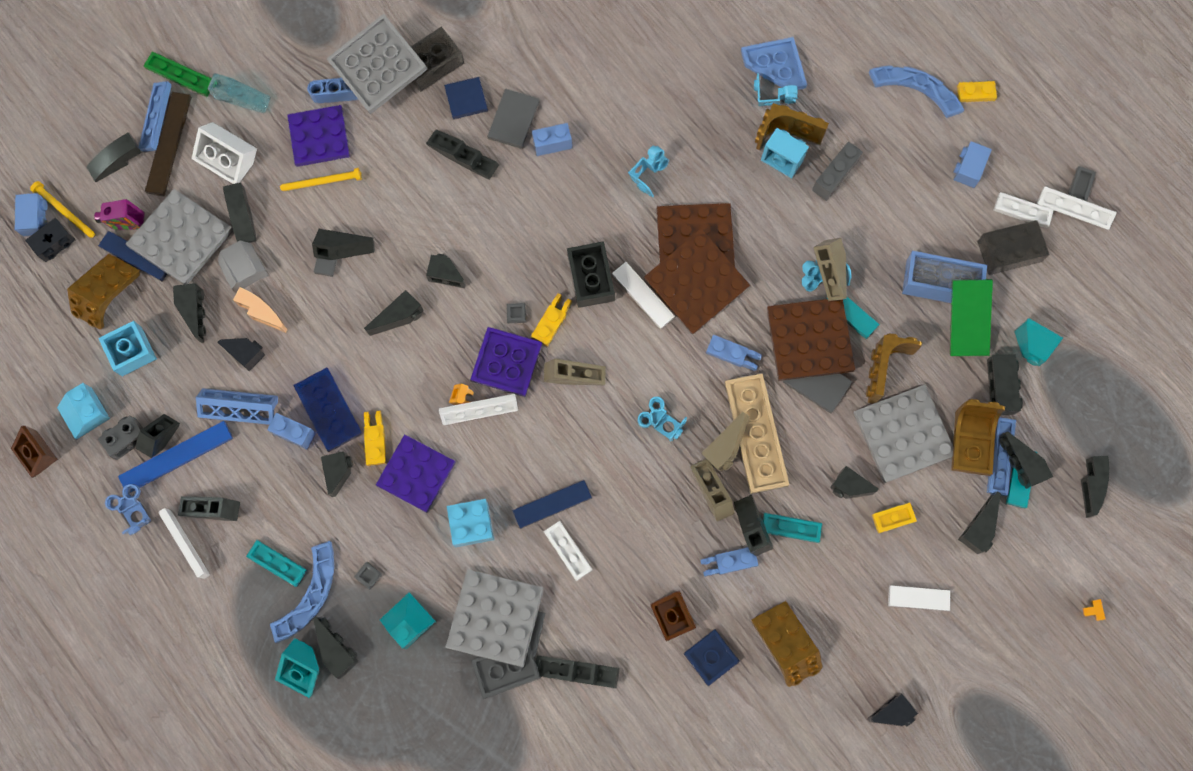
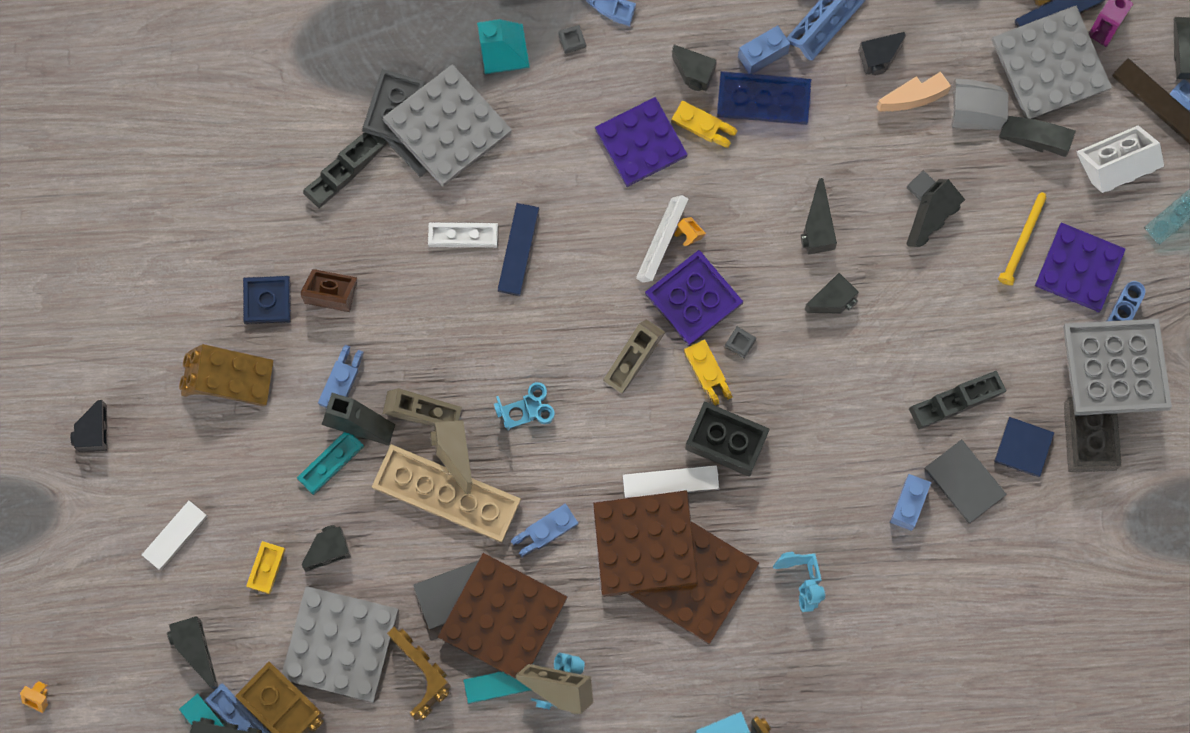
camera: 125 degrees right, 0 degrees up
pearl dark grey slope [173,283,206,343] -> none
medium azure brick [447,499,494,548] -> none

